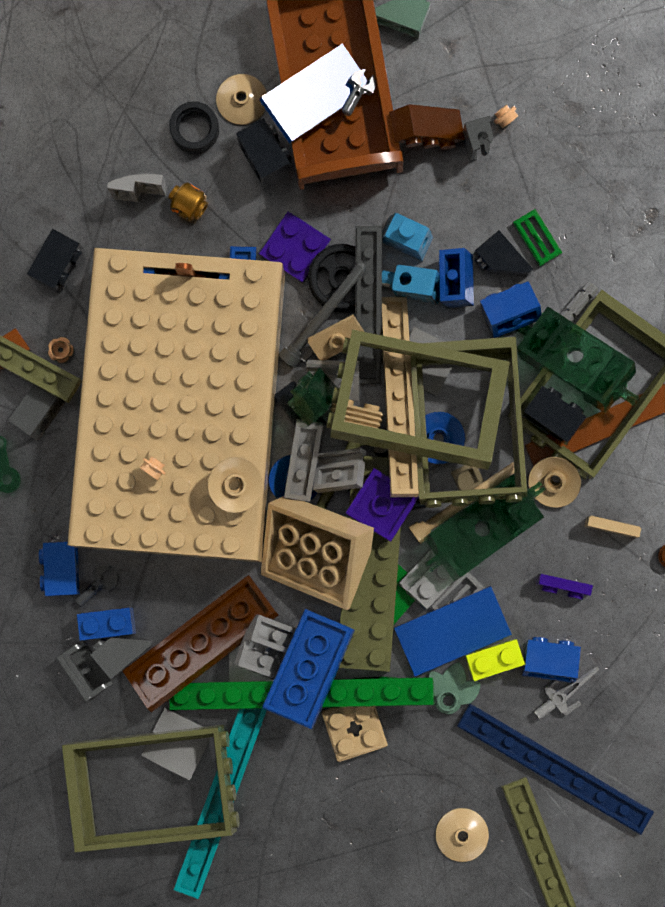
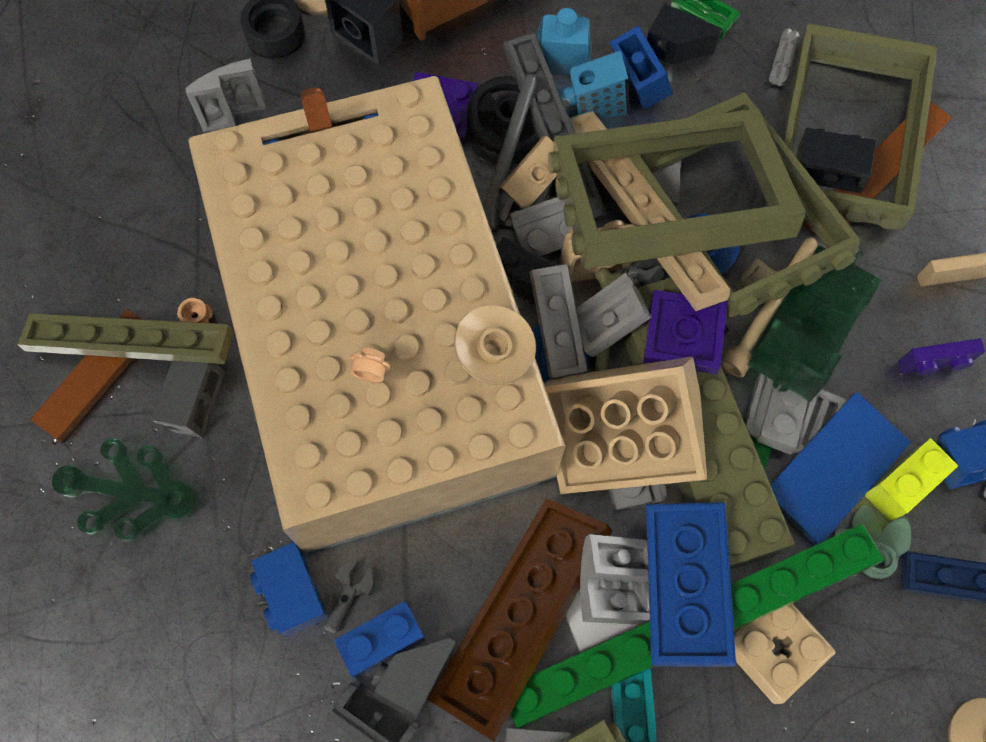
camera: 30 degrees left, 15 degrees down
black brick [27,228,84,293] -> none
pearl gold head [168,182,209,221] -> none
clear green brick [287,368,337,426] -> none
blue brick [480,281,542,338] -> none
clear green brick [517,307,639,414] -> none
tan dish [528,457,581,508] -> none

